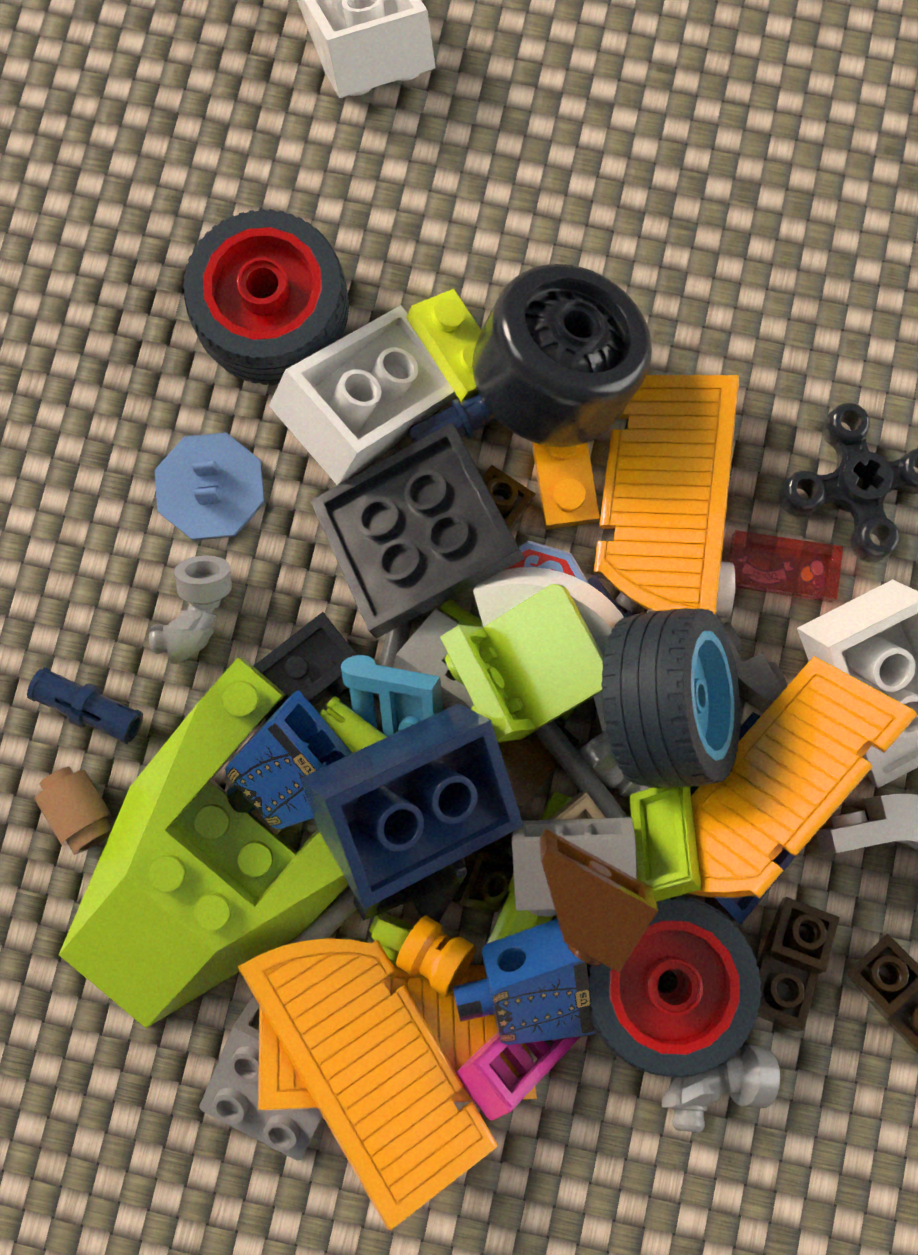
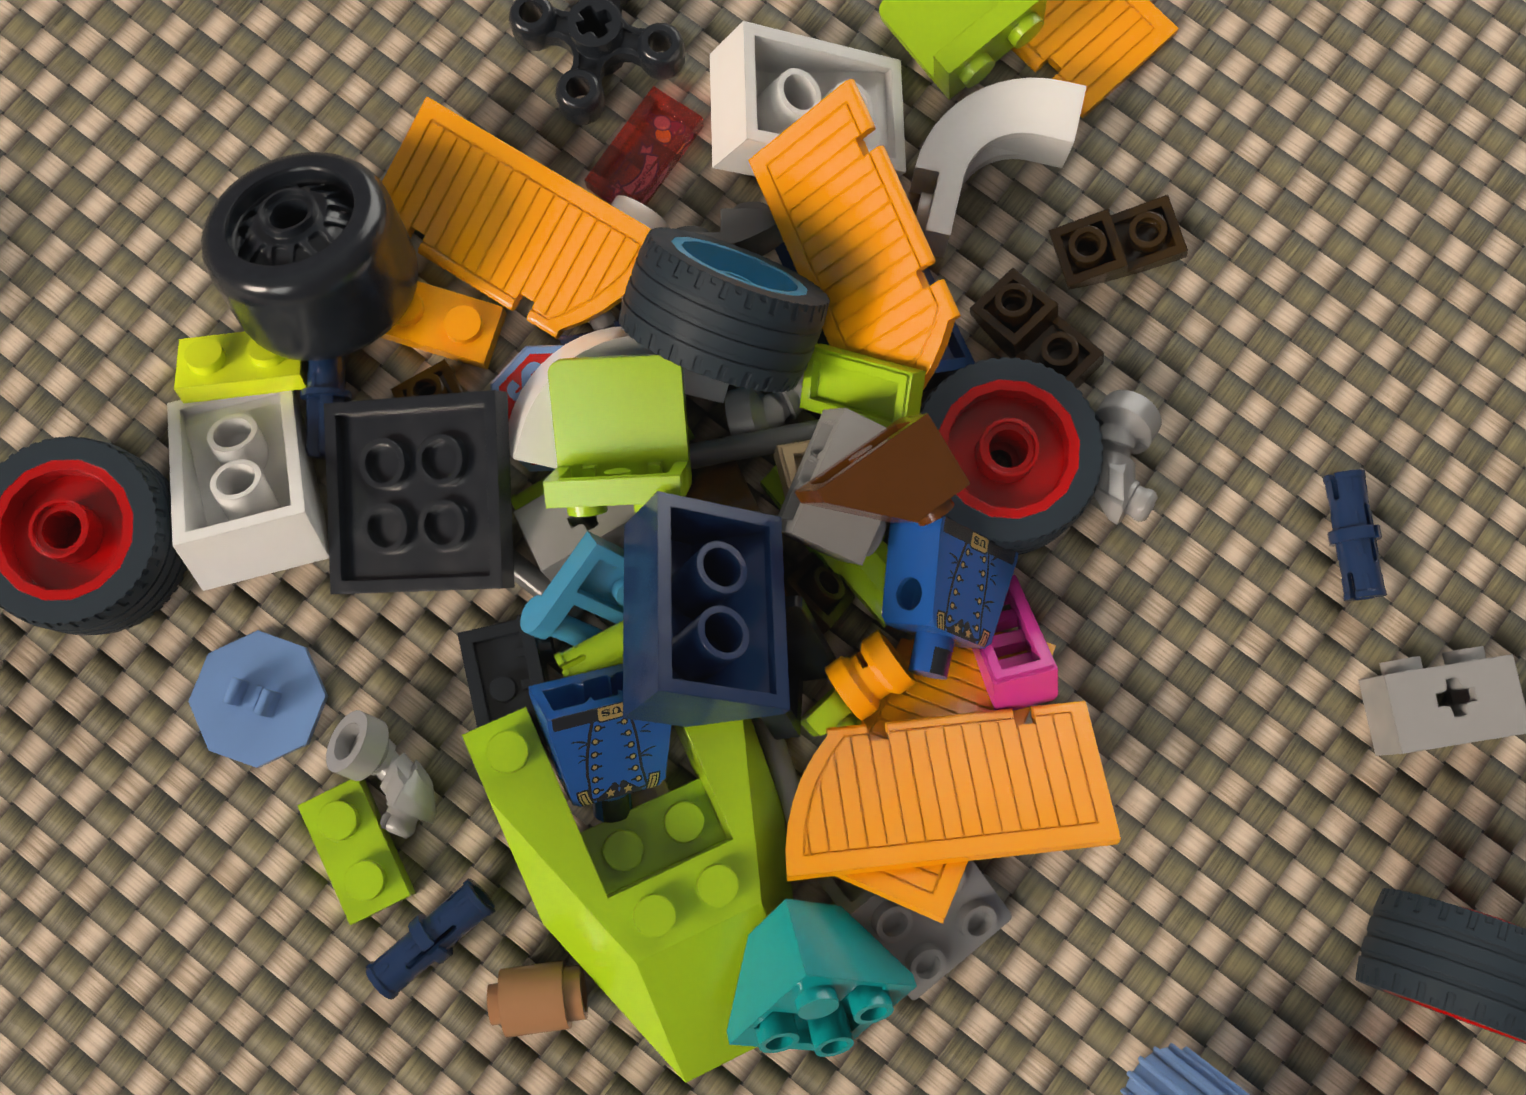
camera: 65 degrees left, 0 degrees up
none -> lime plate [297,779,416,925]
none -> teal slope [727,899,917,1057]

